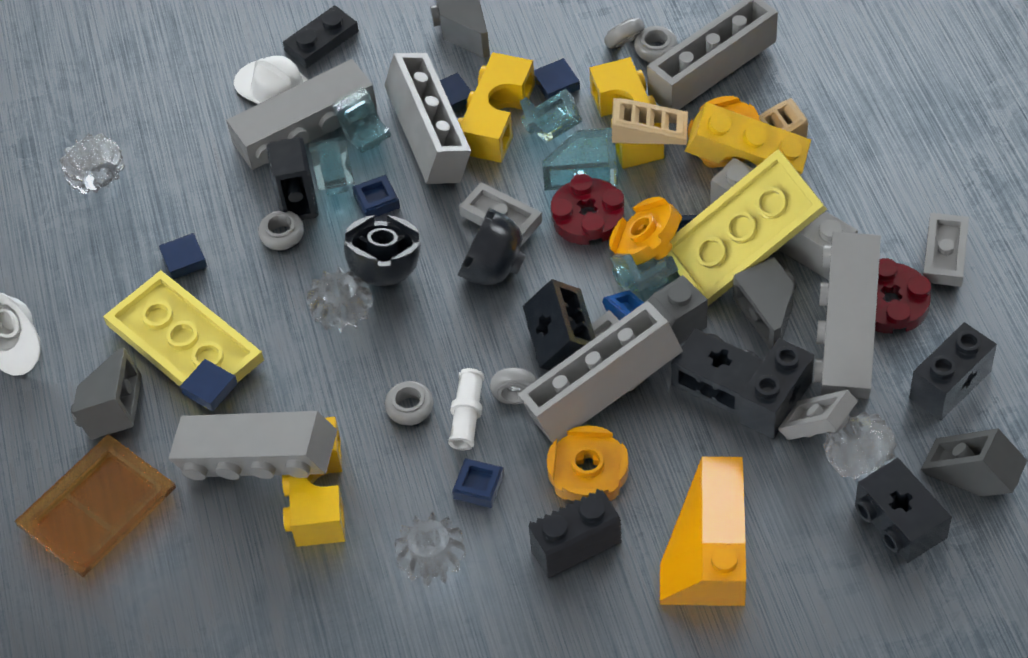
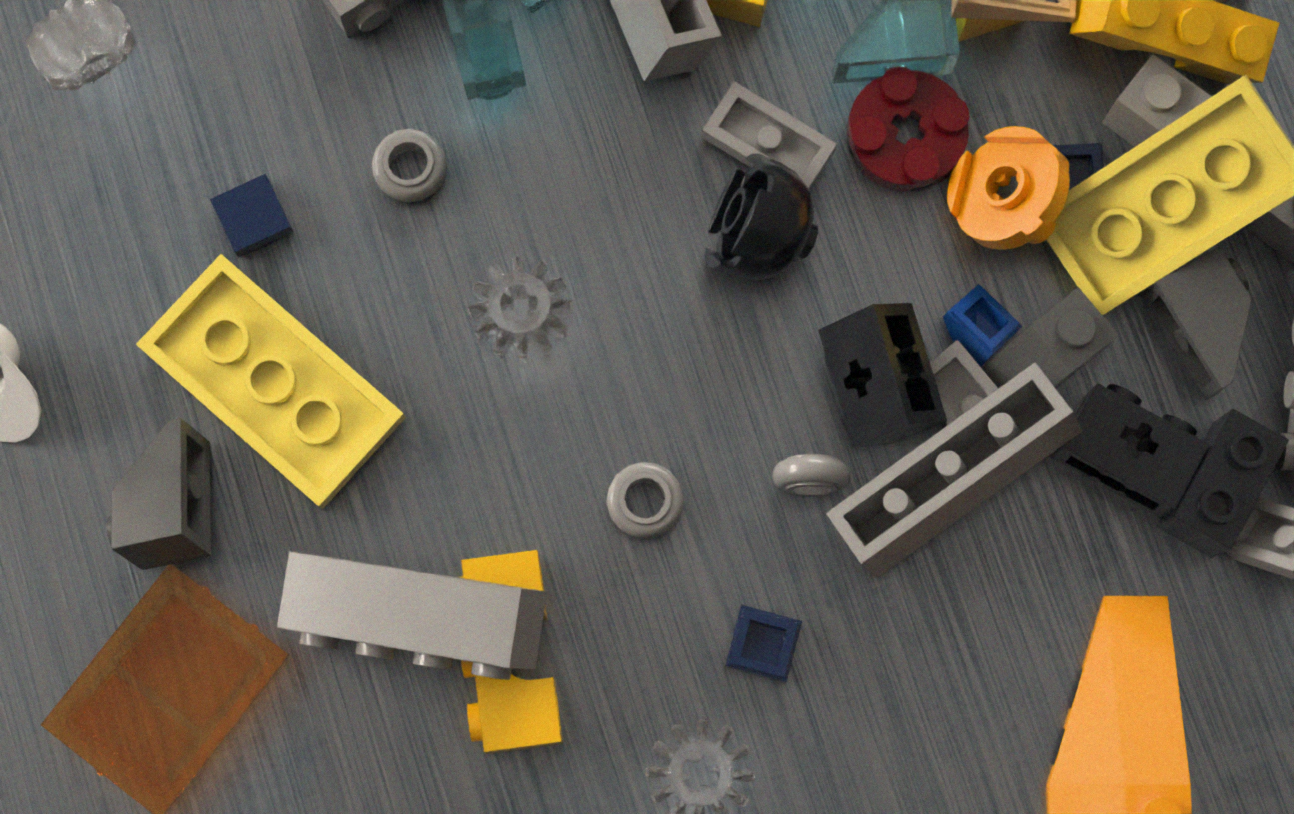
camera: 10 degrees left, 25 degrees up
dark blue tile [180,359,238,411] -> none
black brick [266,137,319,220] -> none
black cylinder [344,215,421,287] -> none
dark blue tile [352,174,400,217] -> none
white pin [448,368,484,450] -> none
black brick [528,489,622,578] -> none
light orange plate [547,425,629,501] -> none
clear light blue bracket [610,253,678,292] -> none

